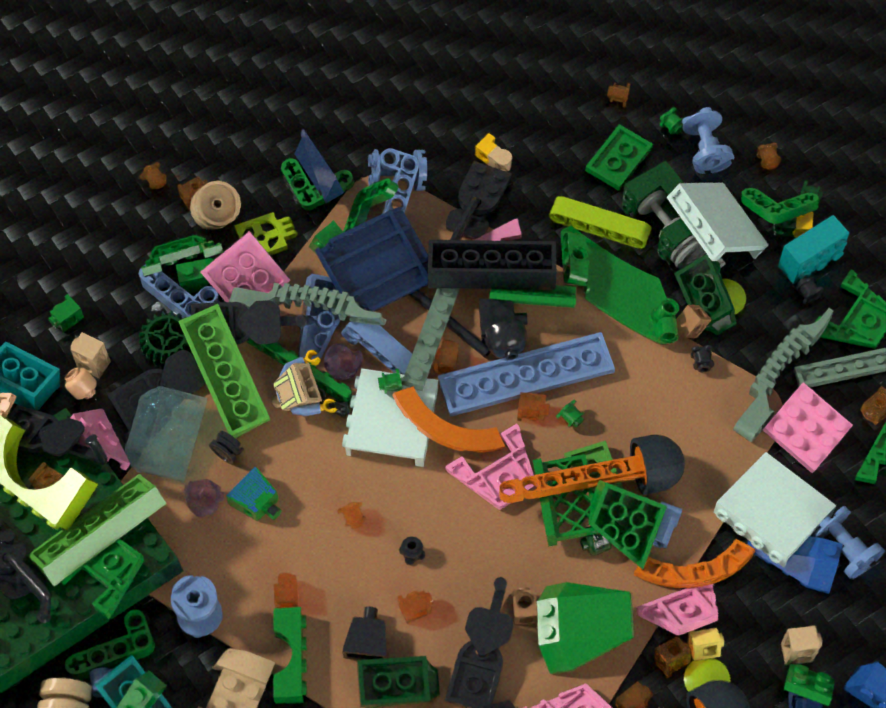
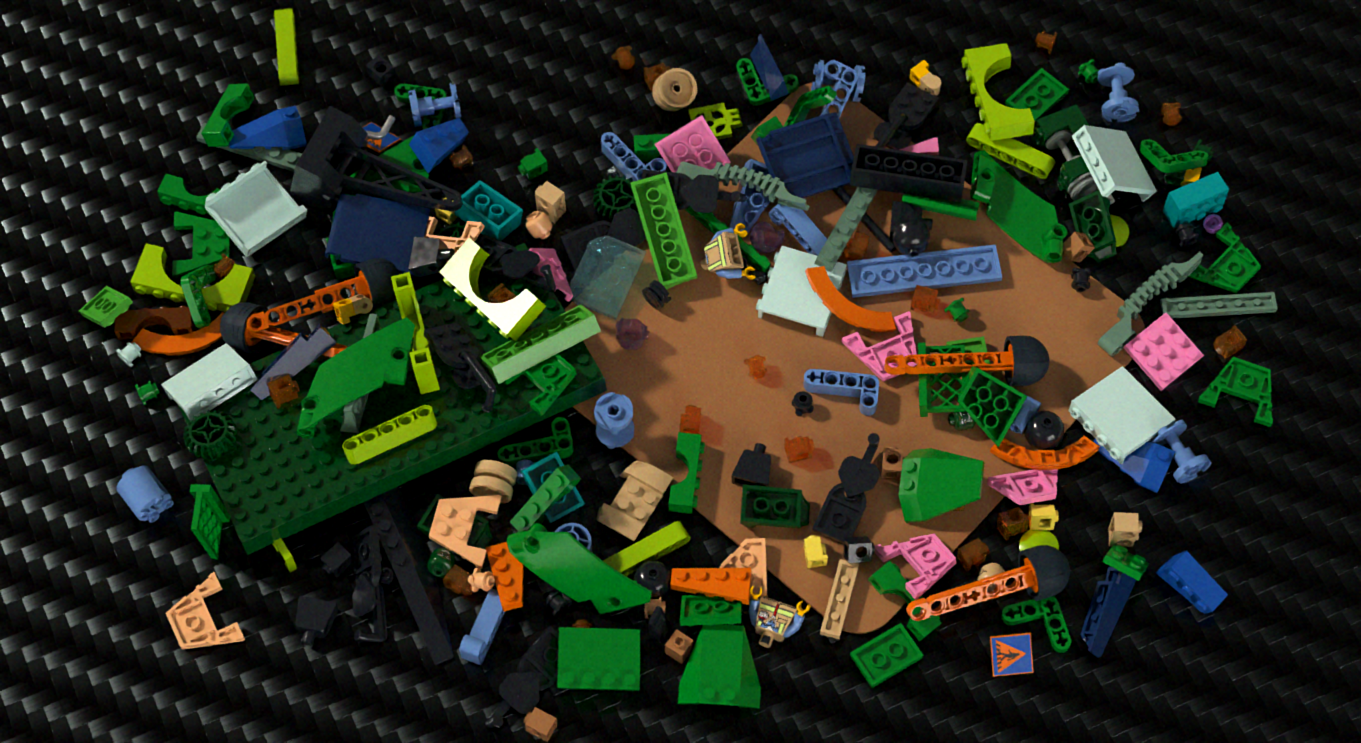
camera: 10 degrees right, 0 degrees up
green wing [141,235,223,276] -> none
green torso [226,467,282,521] -> none
green brick [378,368,402,394] -> none
none -> medium blue beam [803,369,879,416]
none -> lime arch [962,43,1035,141]
none -> black cylinder [1025,411,1064,450]
none -> medium lavender tile [1203,214,1223,234]

